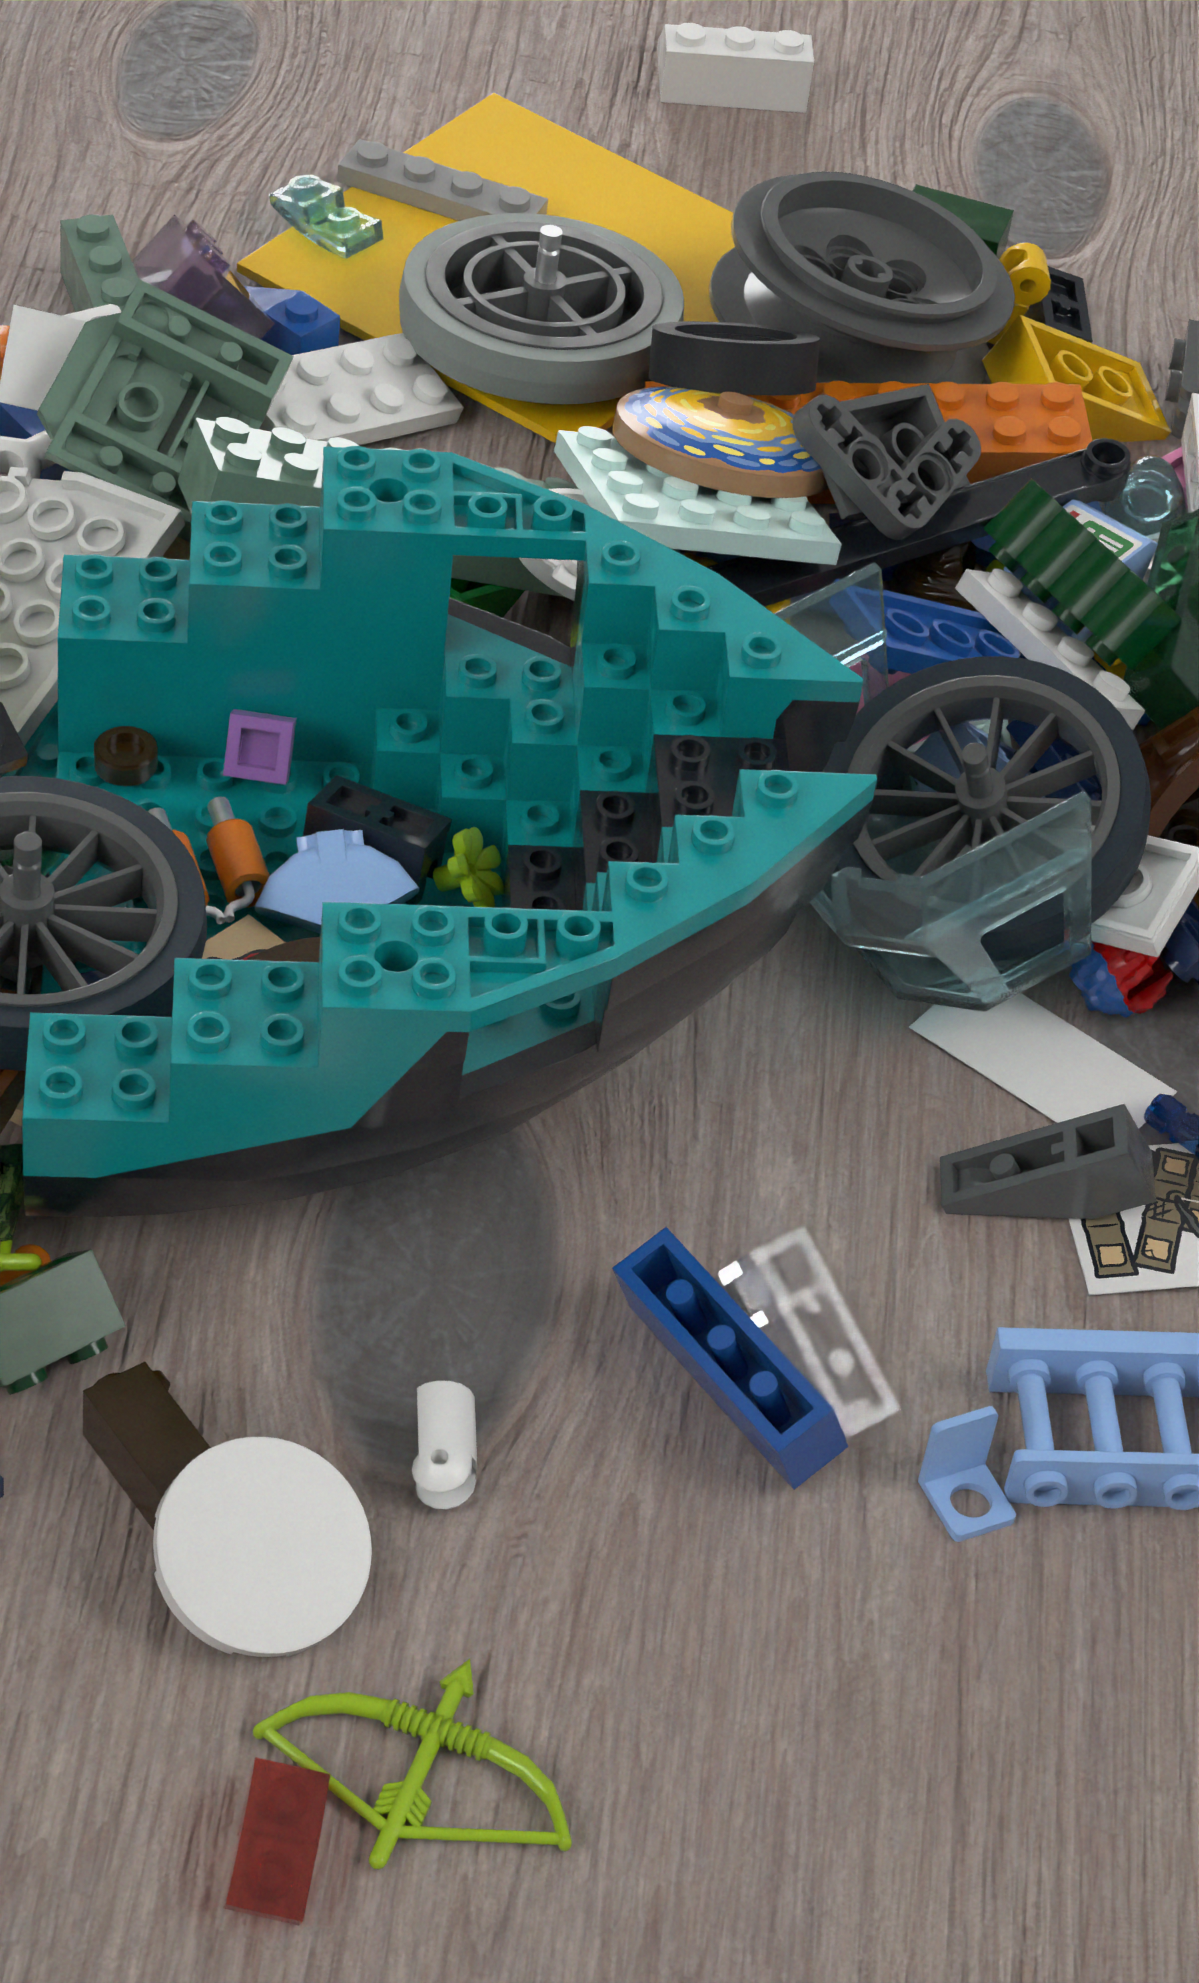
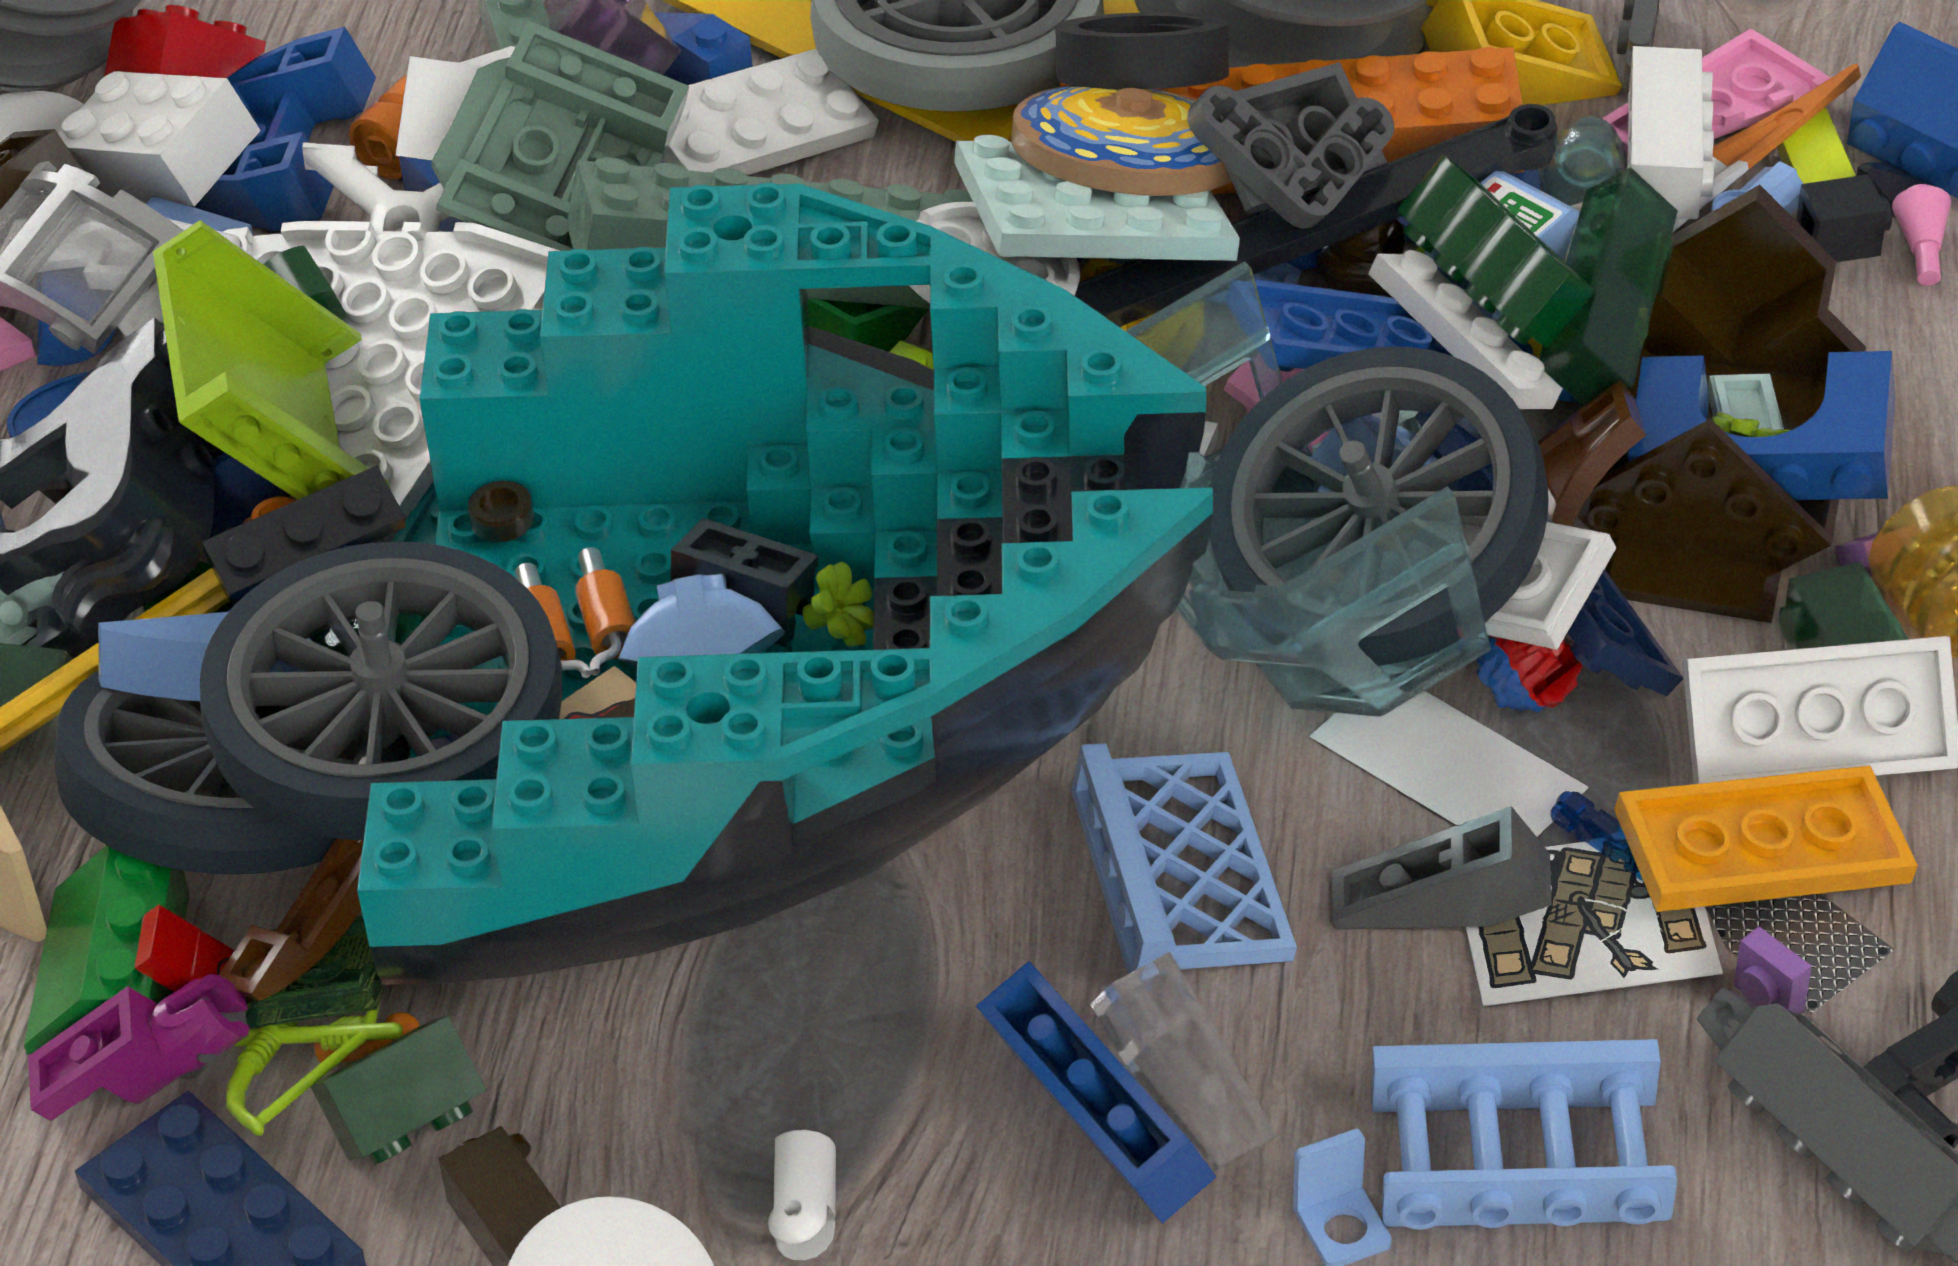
camera: 10 degrees right, 0 degrees up
medium lavender plate [223,709,297,785] -> none
none -> light blue fence [1071,743,1297,988]

